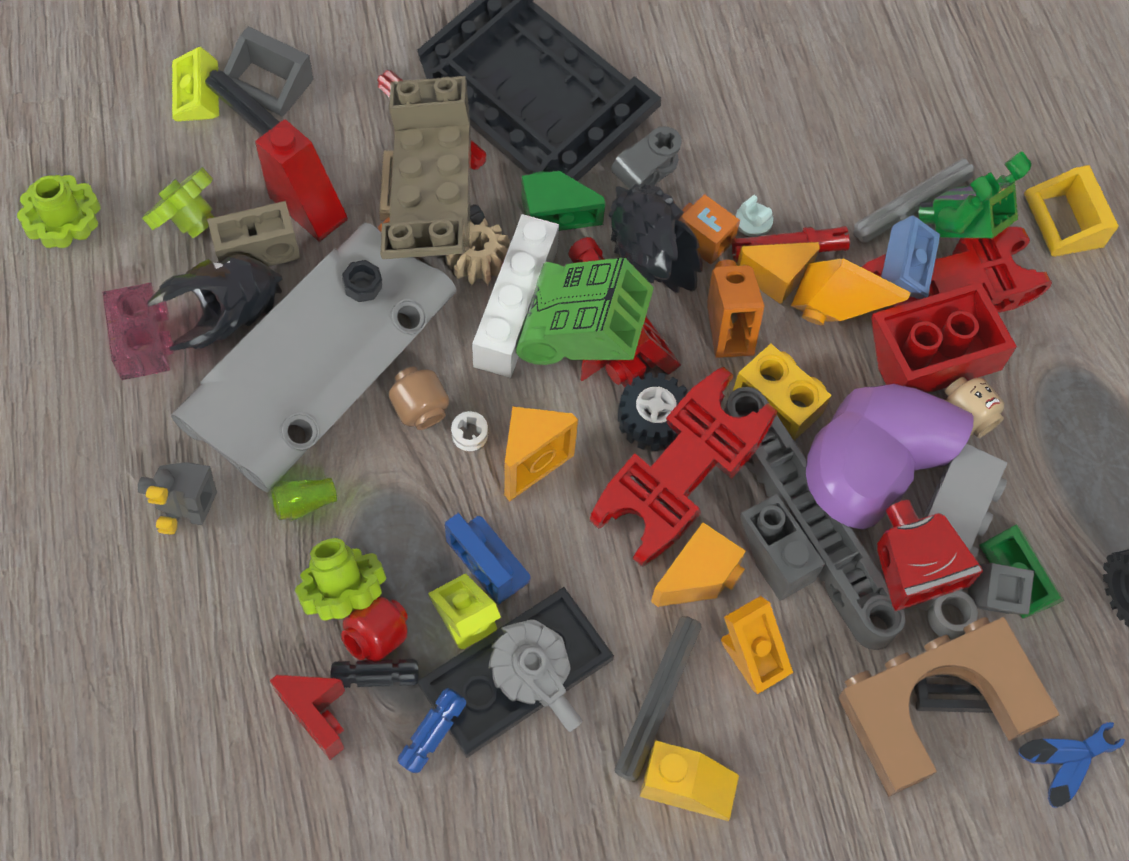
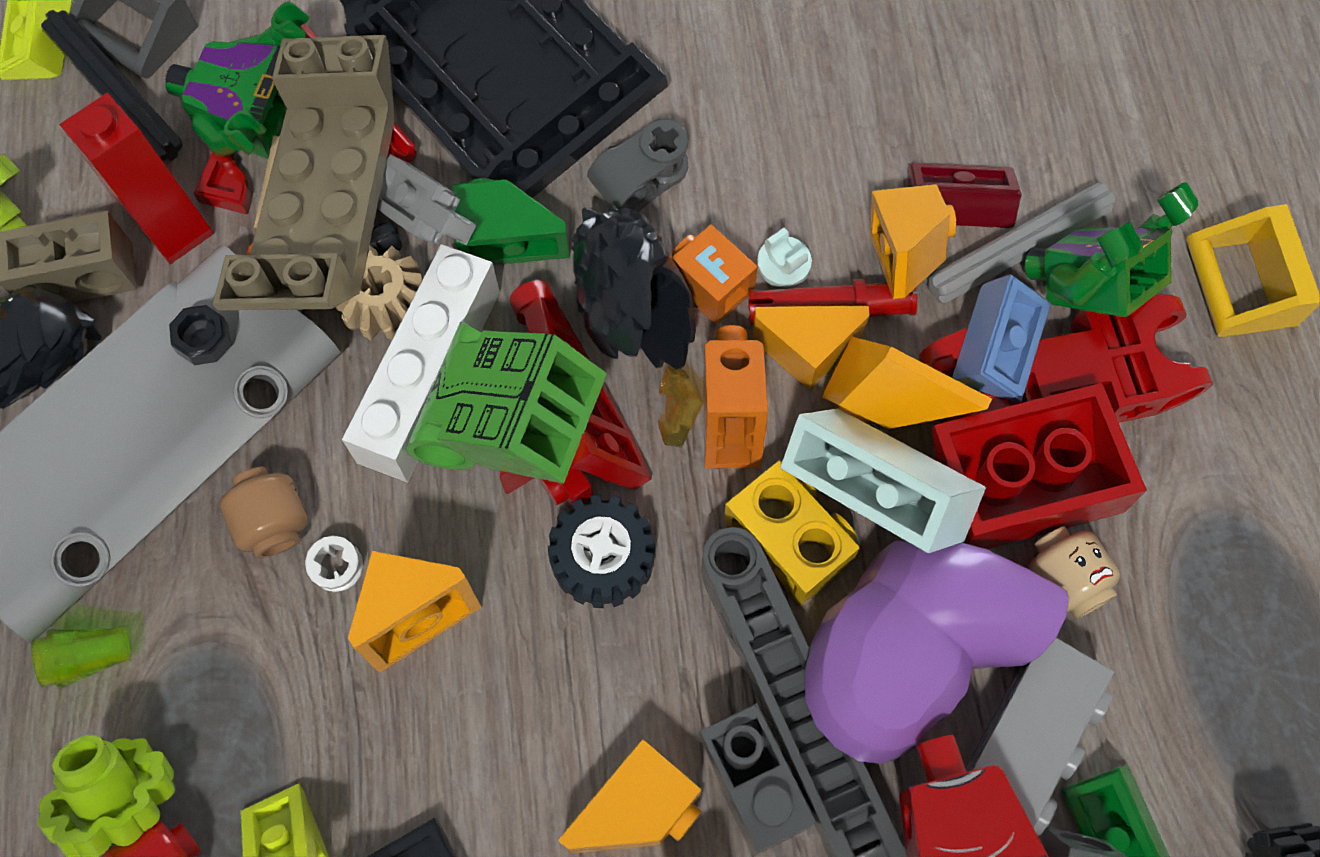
camera: 10 degrees right, 5 degrees up
blue bracket [444,513,531,605] -> none
red piece [589,367,778,567] -> none
none -> green torso [165,1,310,158]
none -> red tile [193,151,252,215]
none -> light grey hinge [377,154,477,245]
none -> clear yellow tile [658,367,704,447]
none -> light aqua brick [780,409,986,553]
none -> light orange slope [869,184,956,299]
none -> dark red slope [907,163,1022,228]

